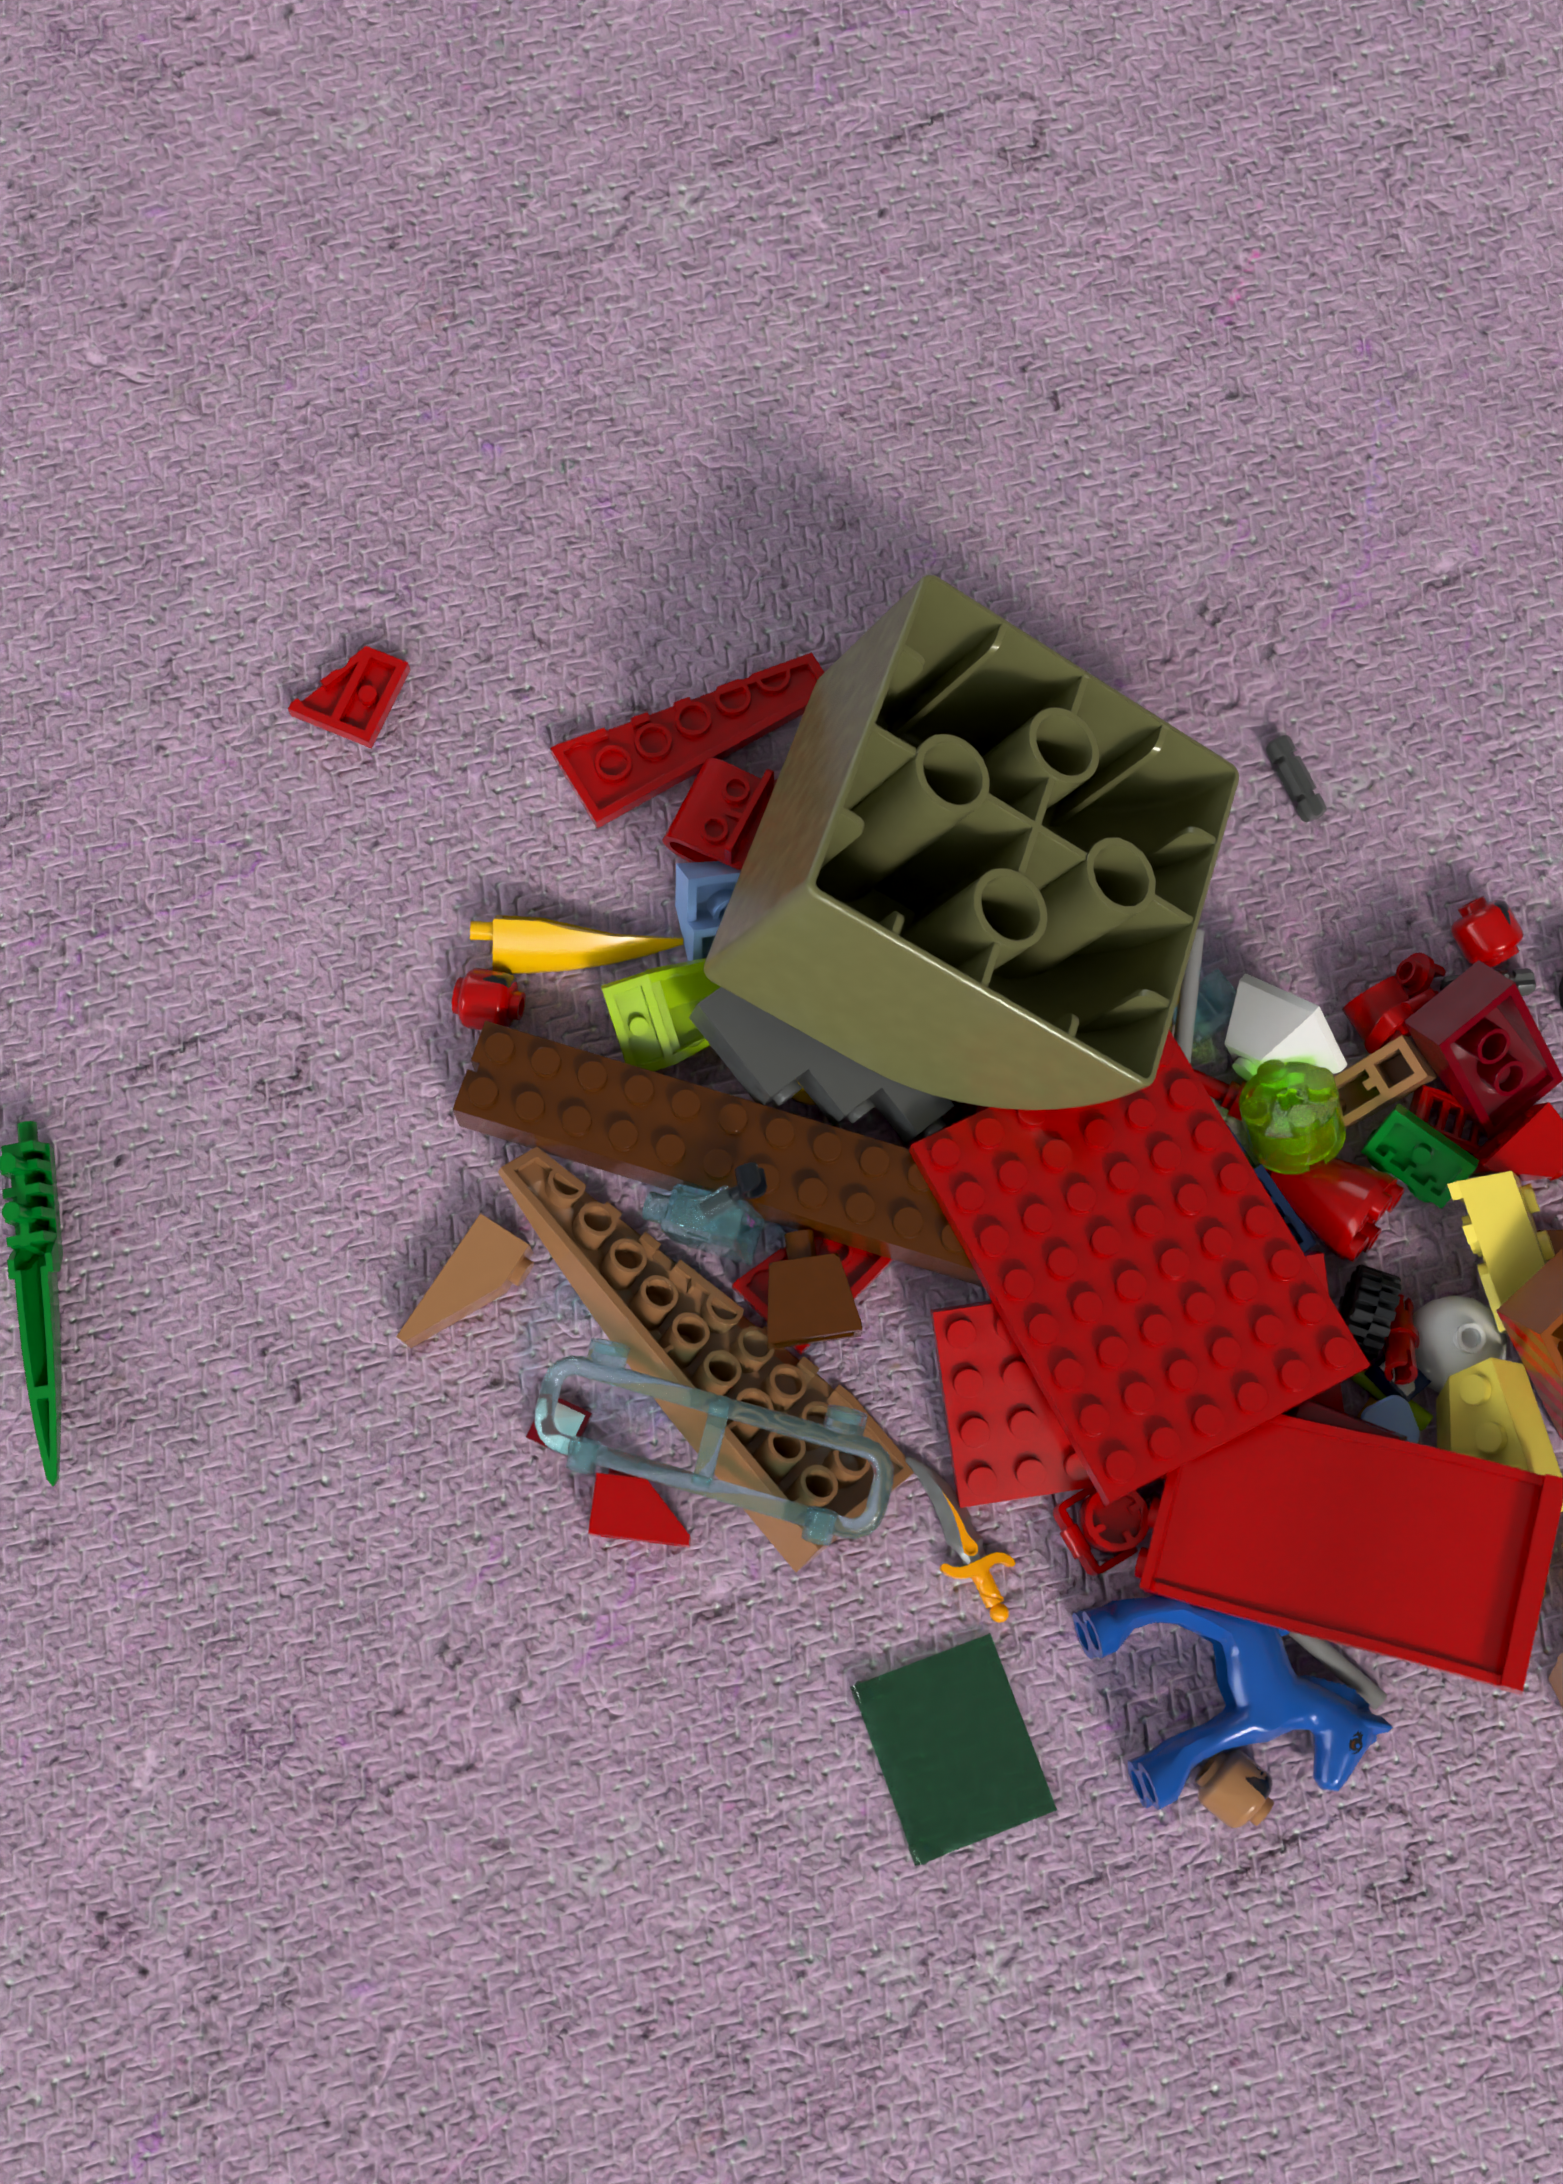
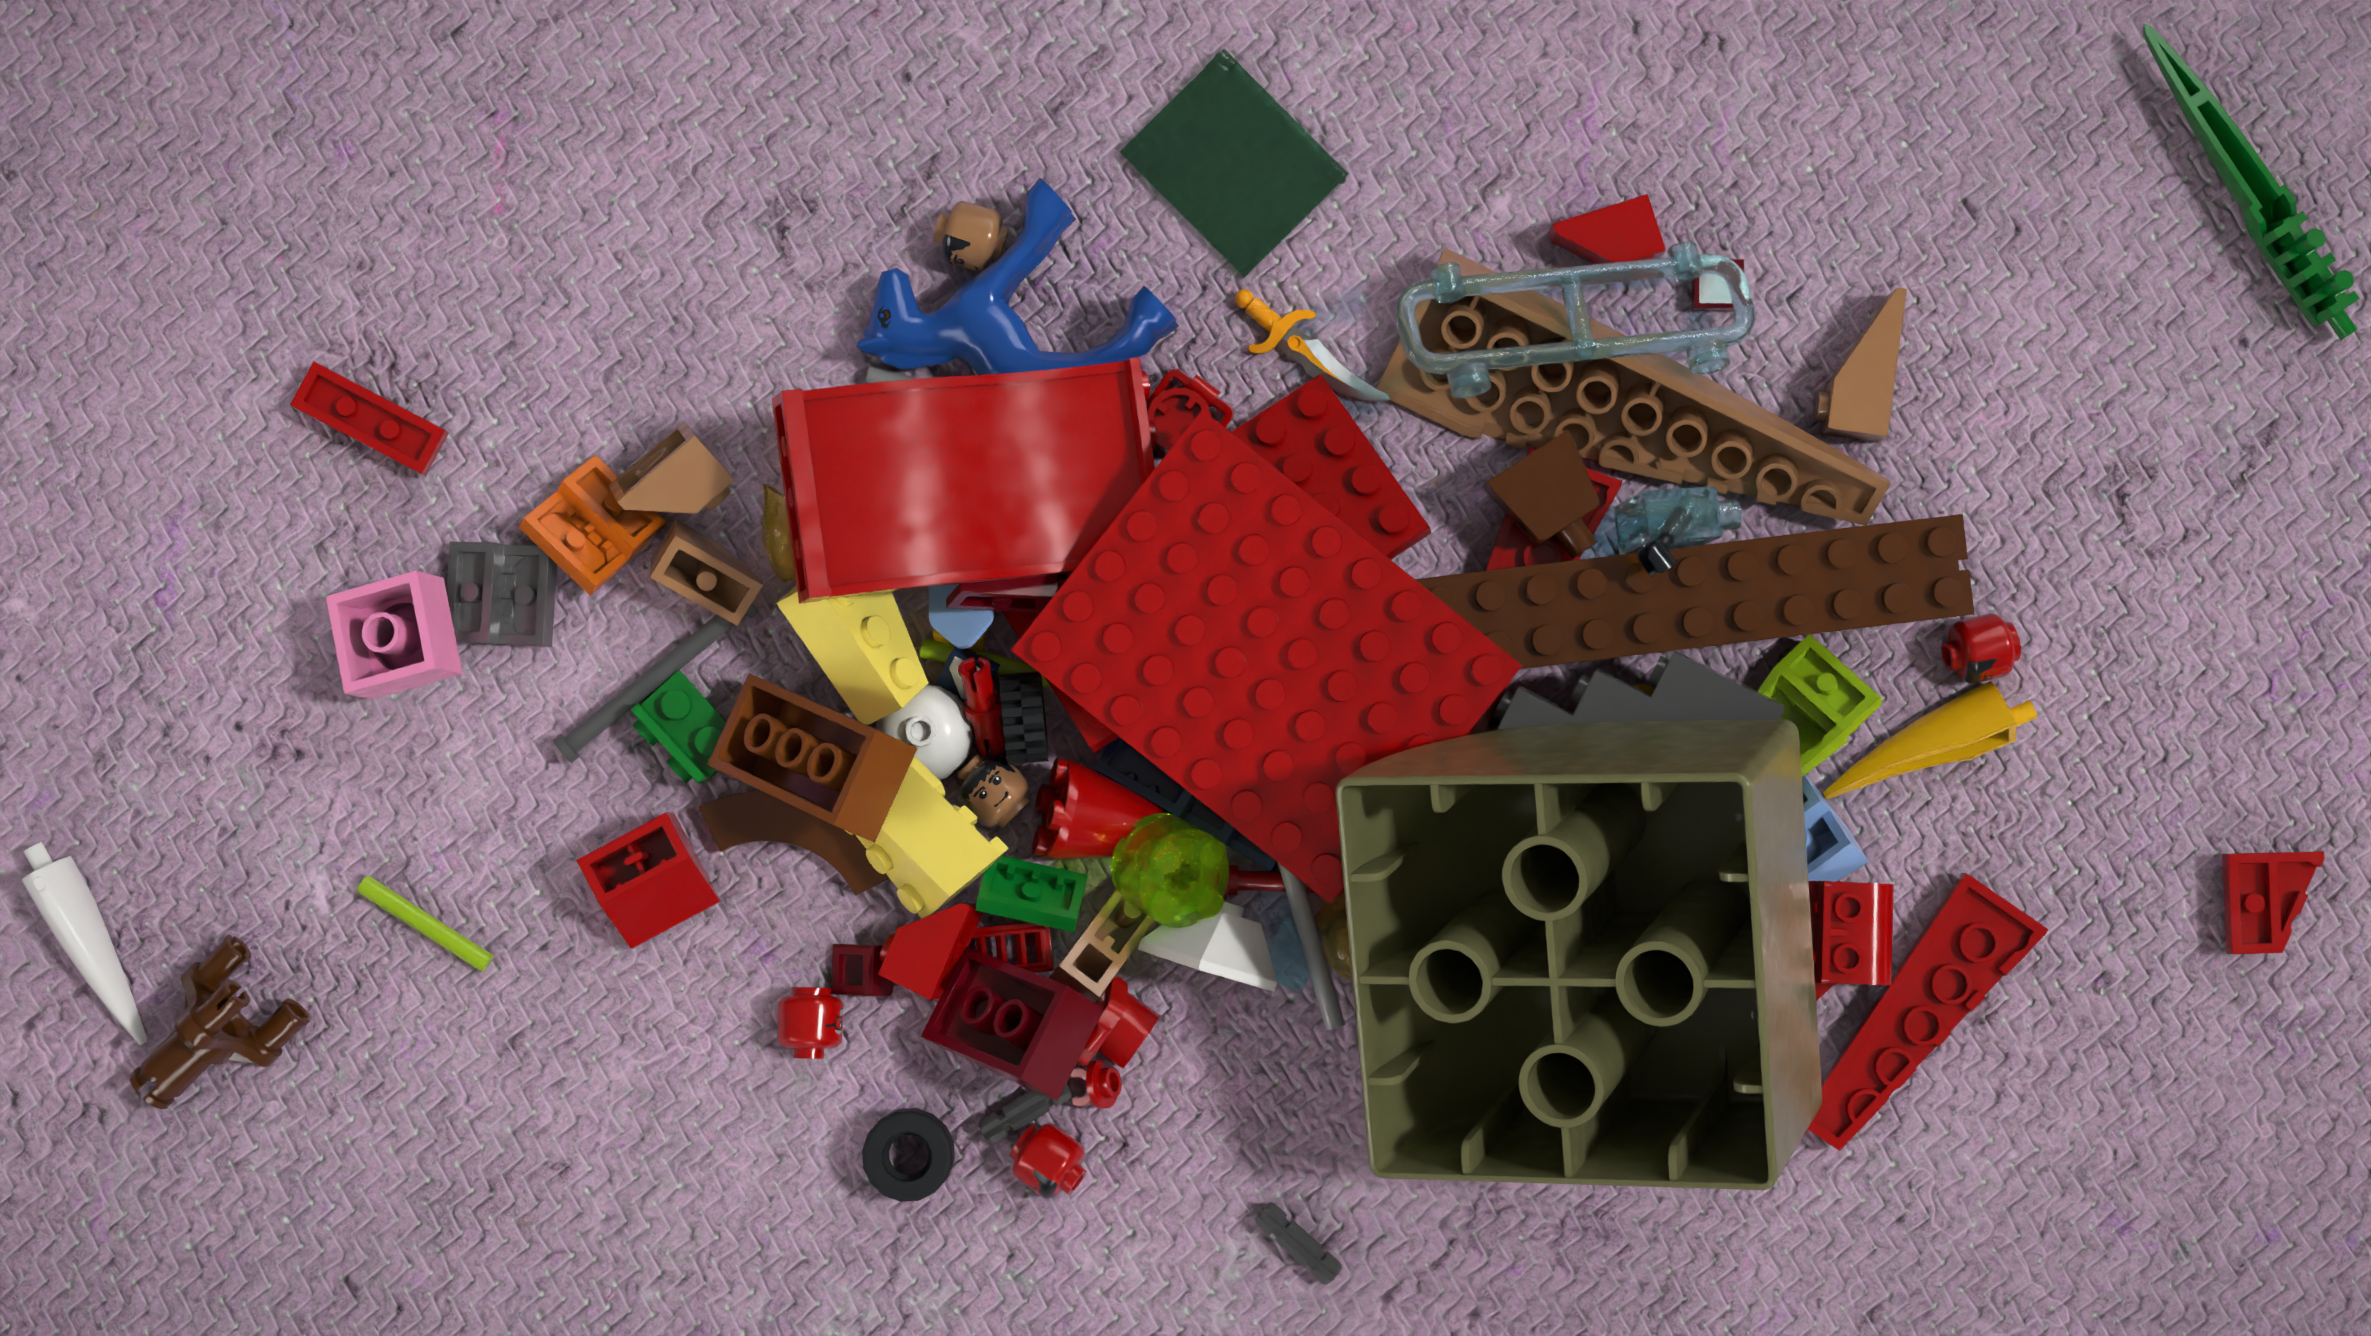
camera: 155 degrees right, 10 degrees up
none -> medium nougat head [956,754,1031,828]

